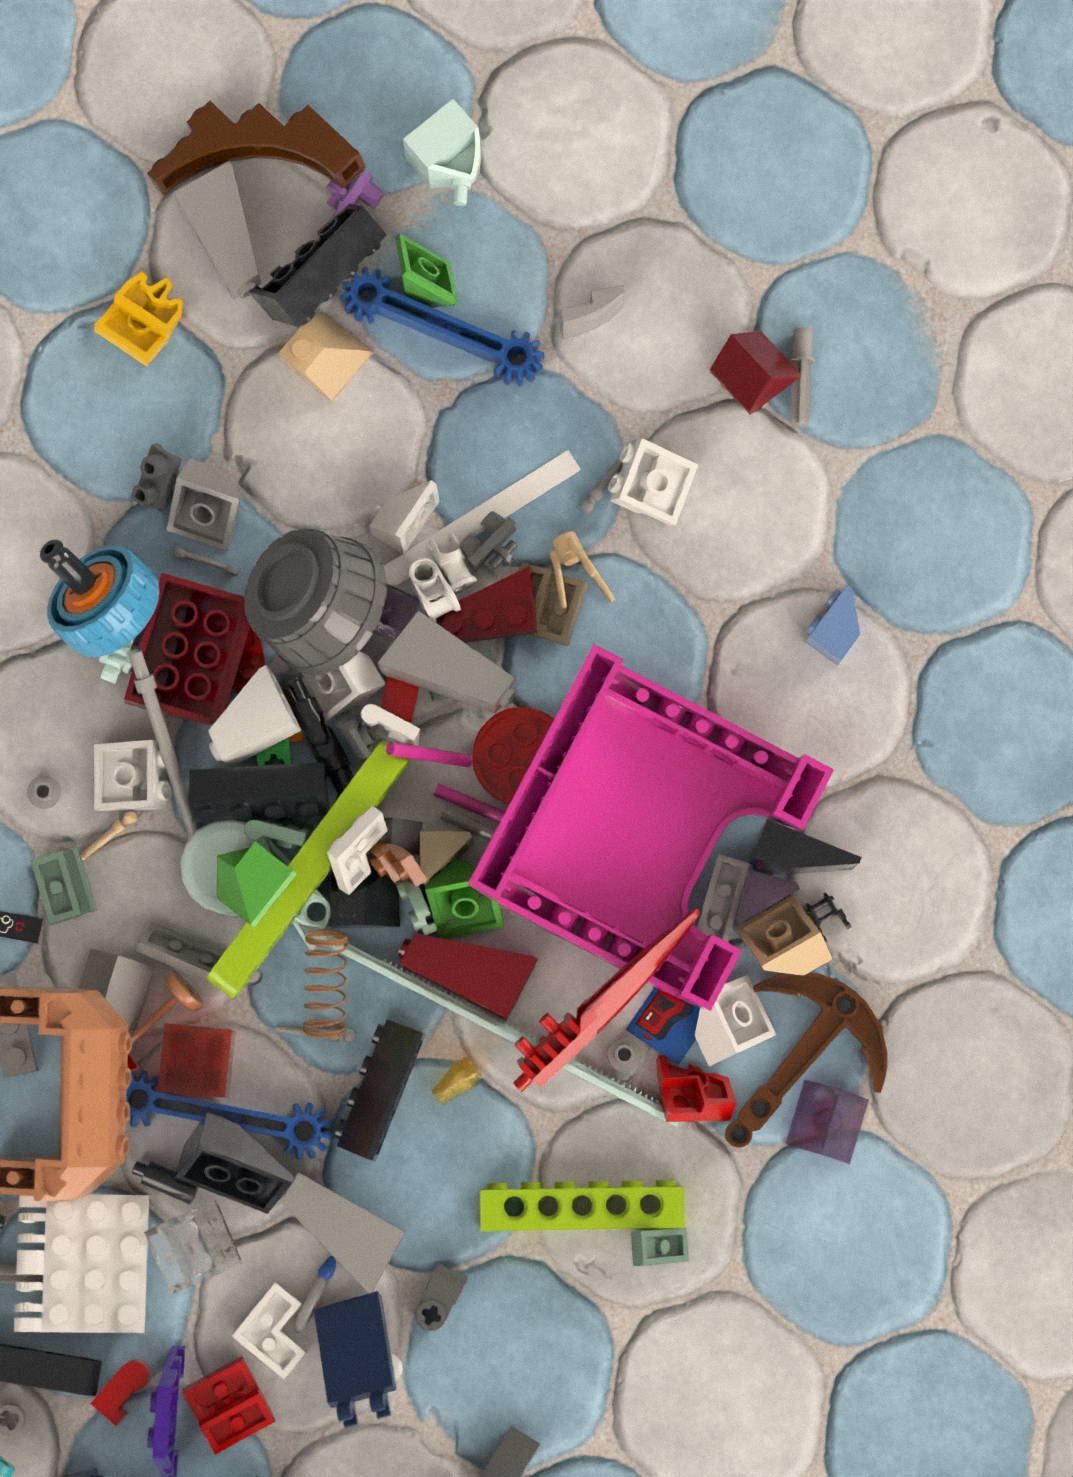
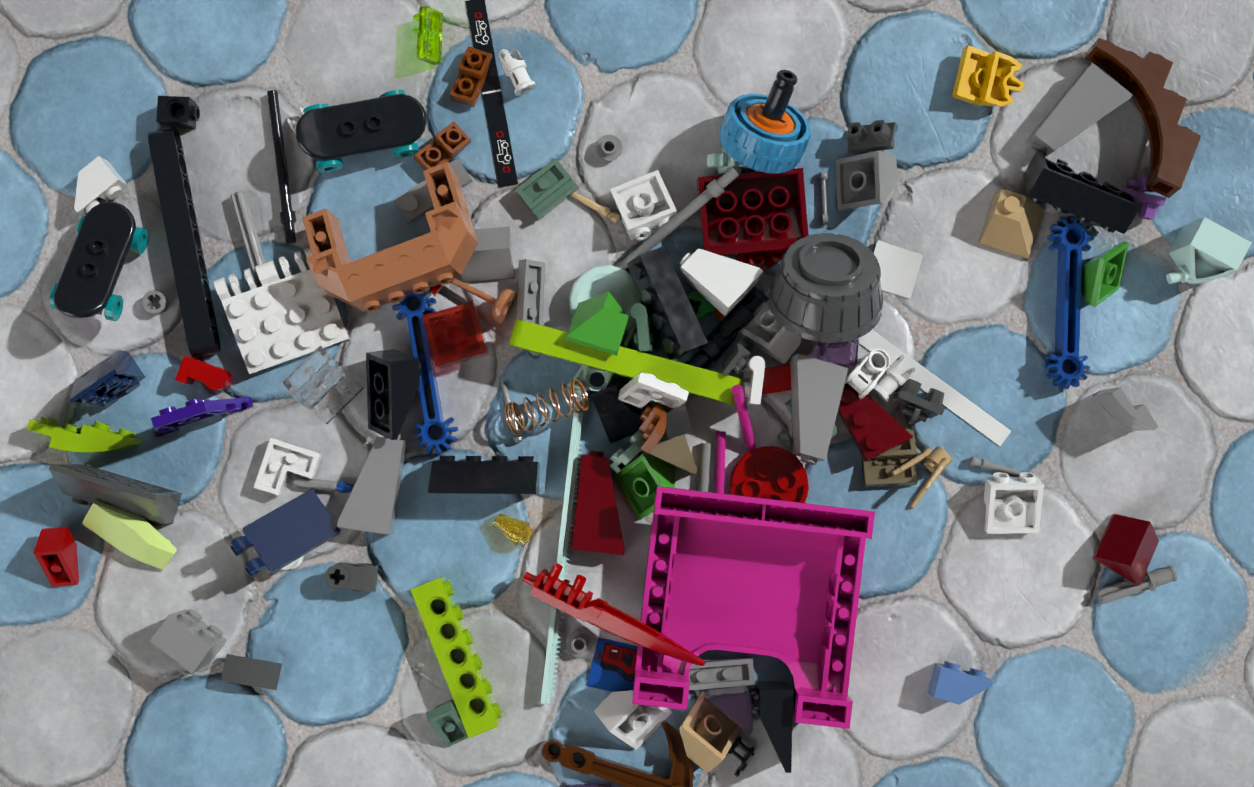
camera: 65 degrees right, 5 degrees up
black cylinder [132,1161,199,1205] -> none
red slope [182,1356,276,1455] -> none
white slope [368,480,440,555] -> none
red slope [656,1055,736,1122] -> none
none -> white sticker [874,240,923,298]

